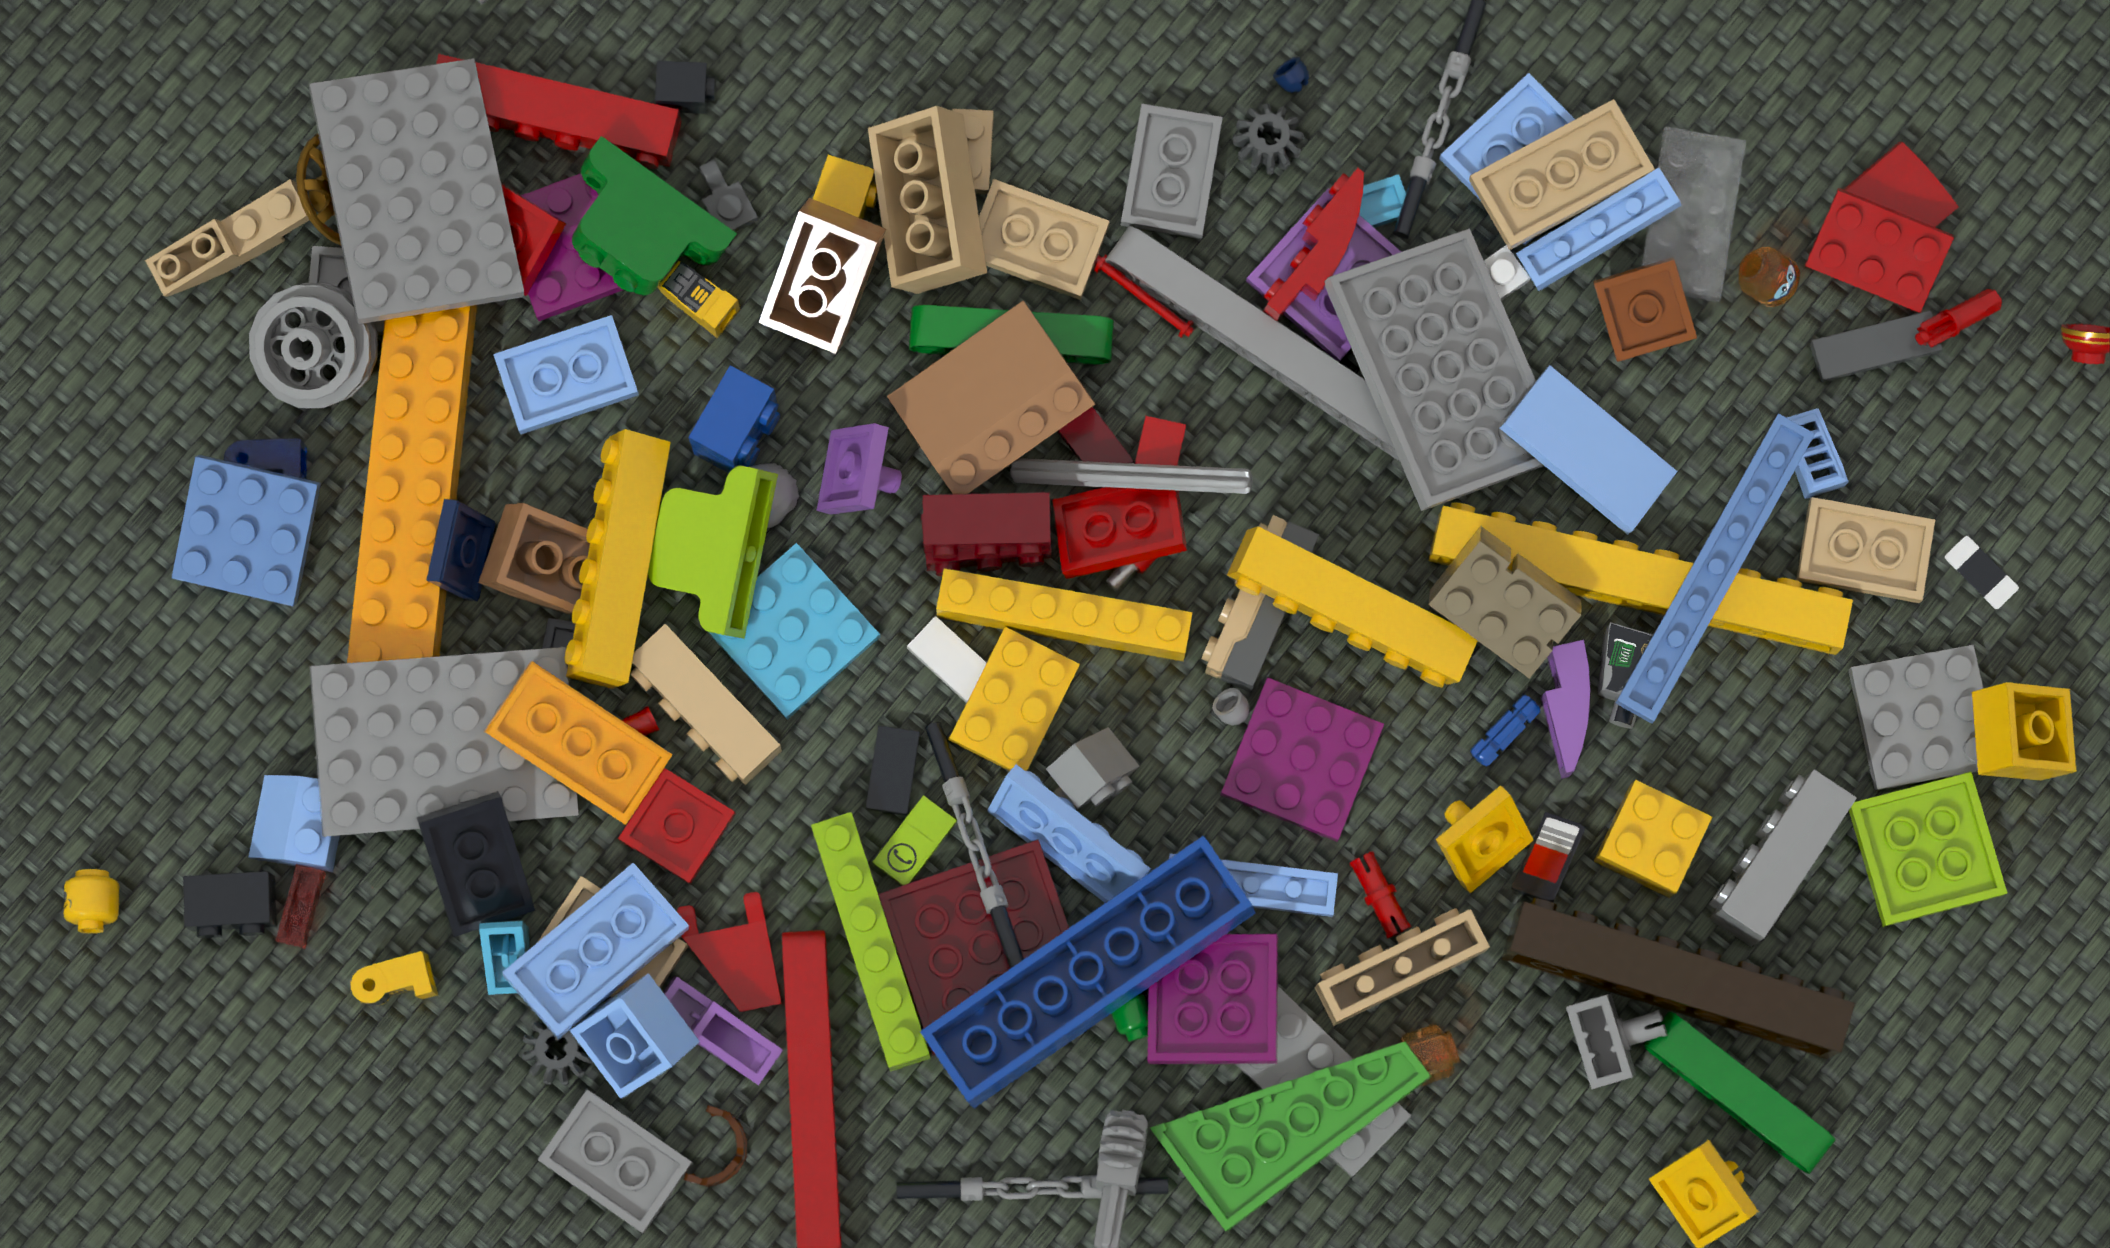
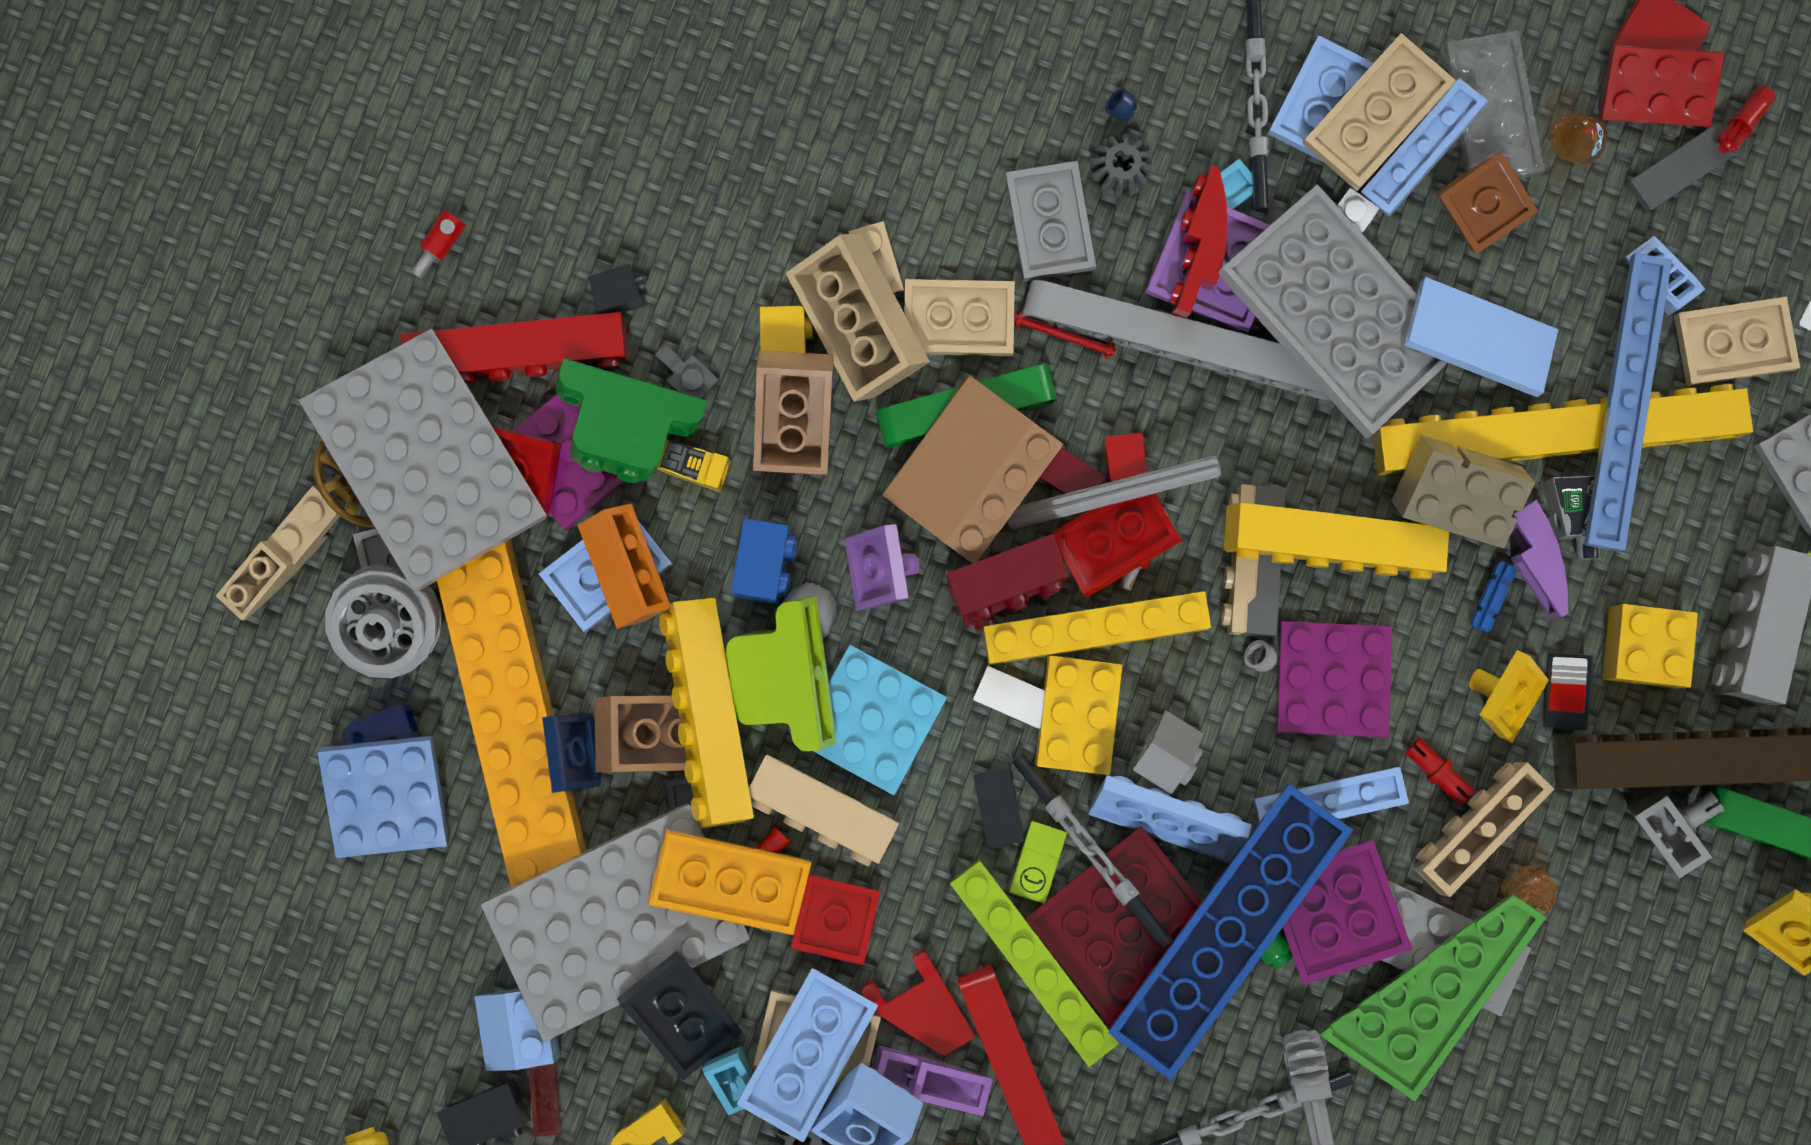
camera: 15 degrees left, 5 degrees up
none -> orange brick [578,504,671,629]

